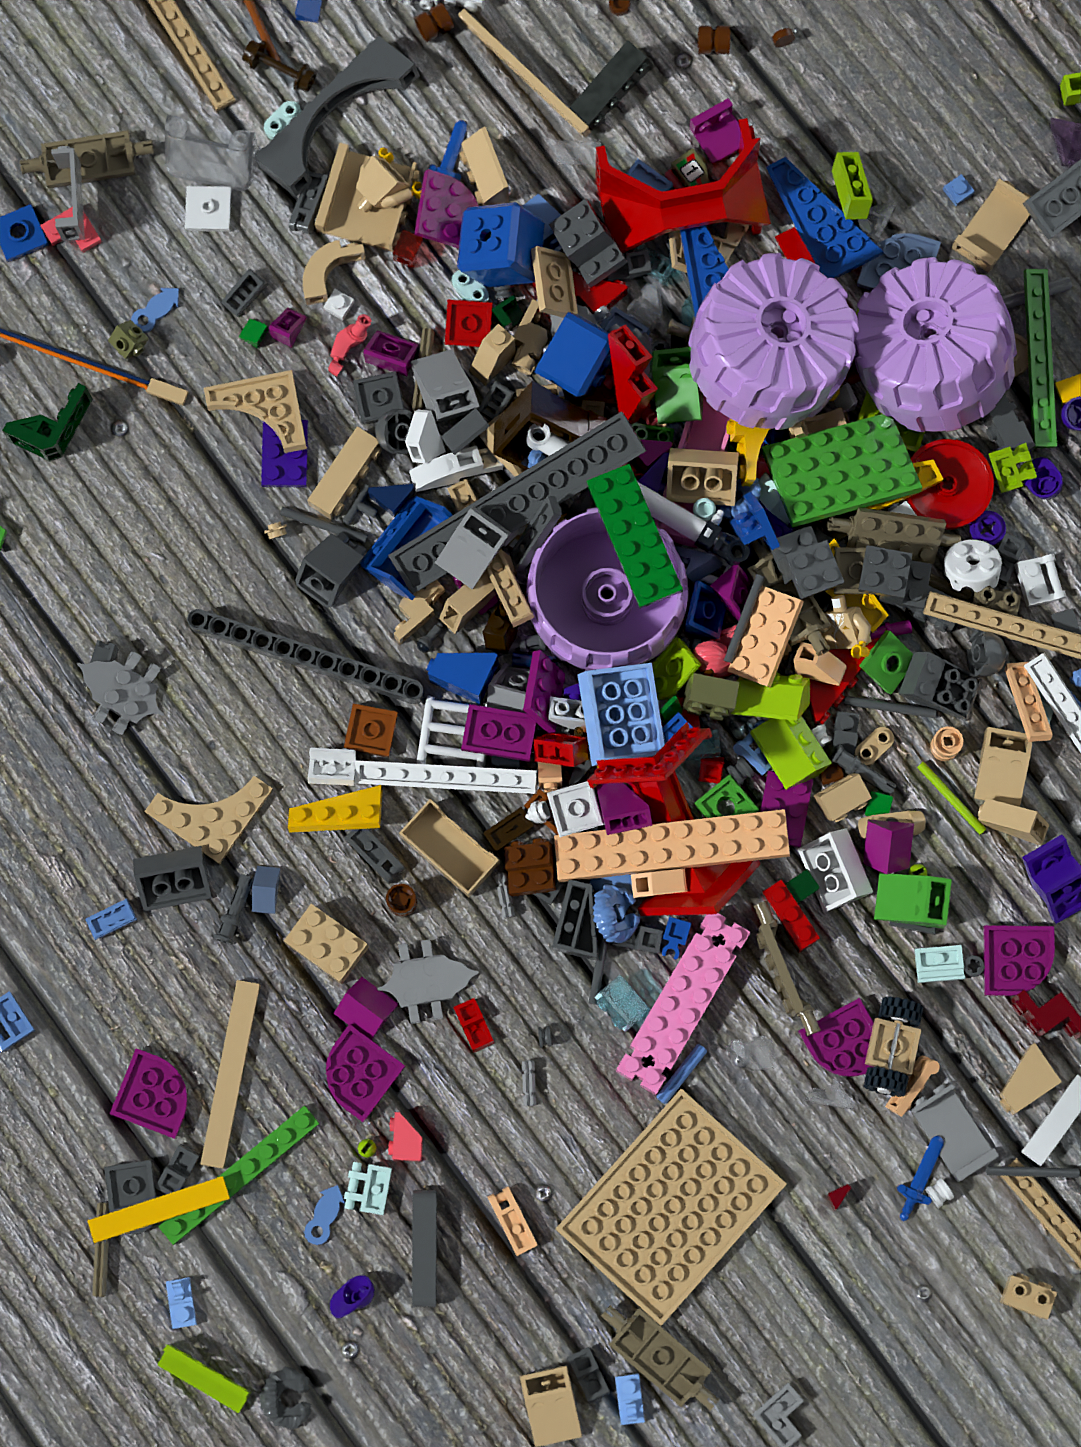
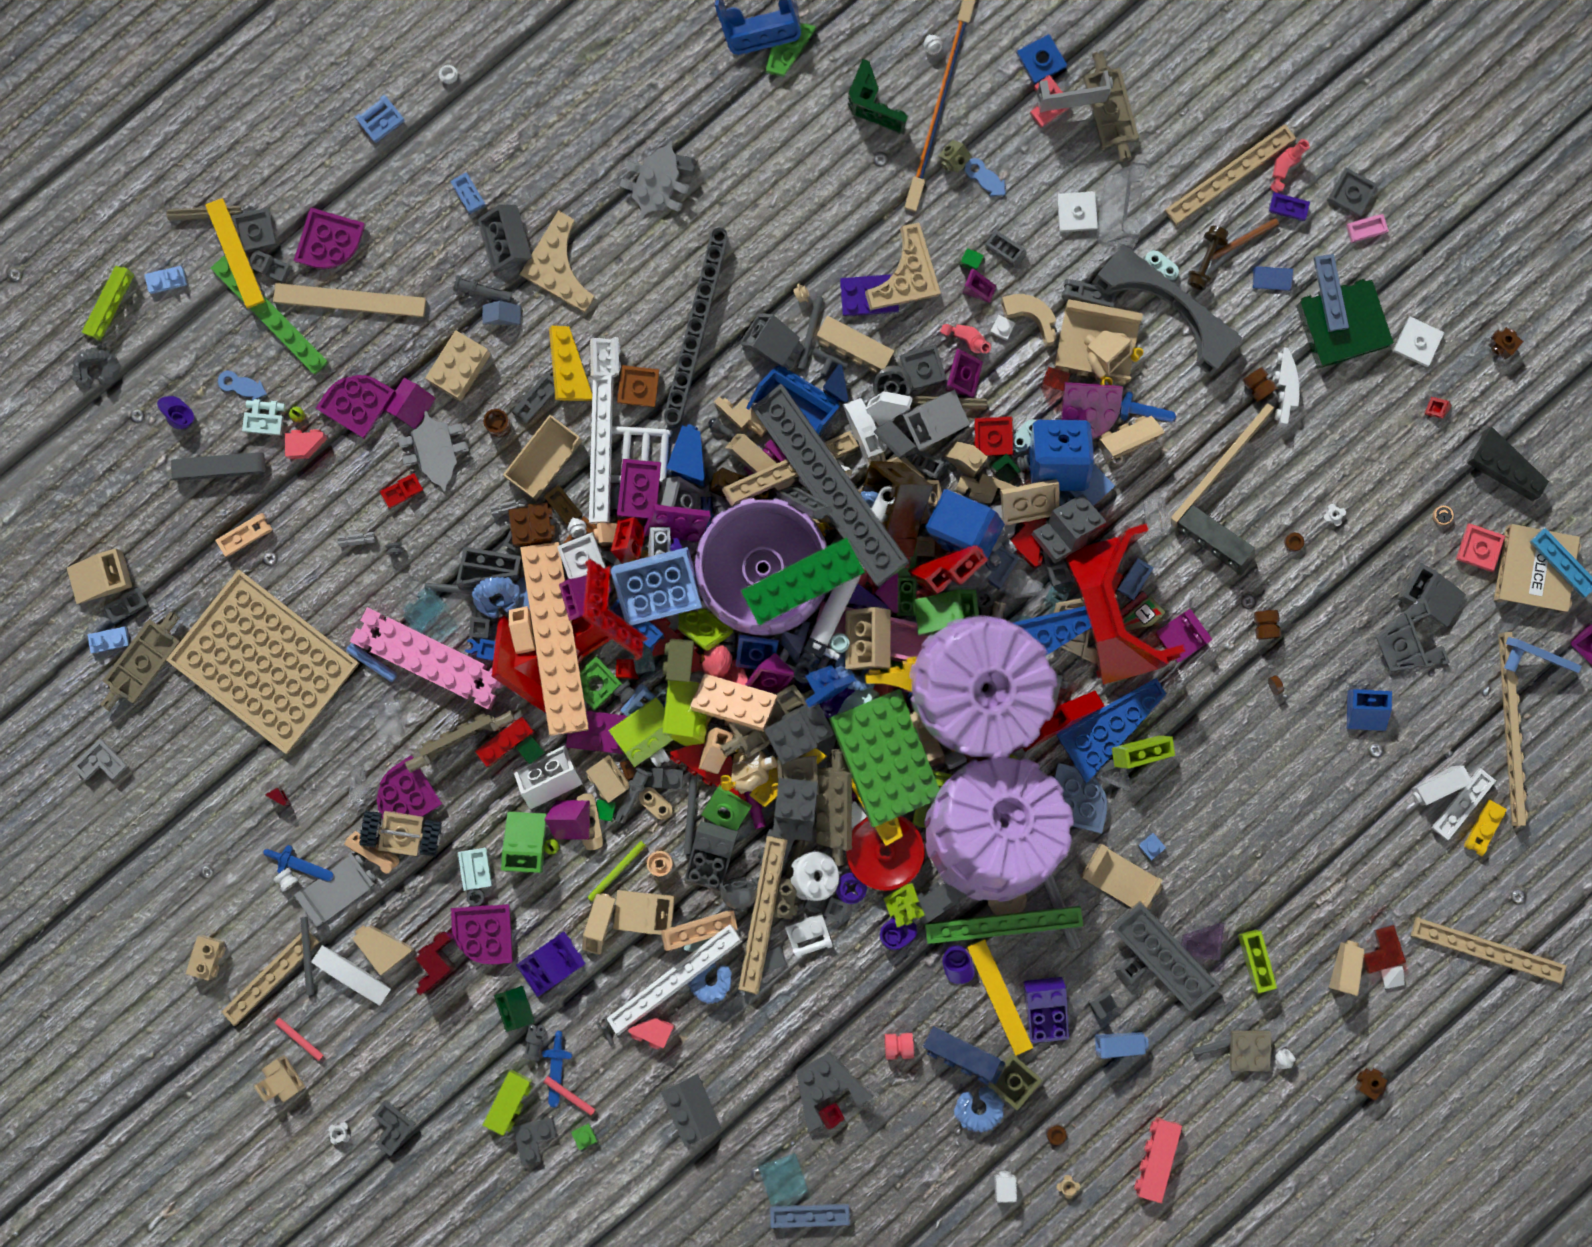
camera: 80 degrees right, 5 degrees up
light grey slope [435,507,511,589] -> none
green slope [659,696,683,725] -> none
dark grey bar [724,574,765,664] -> none

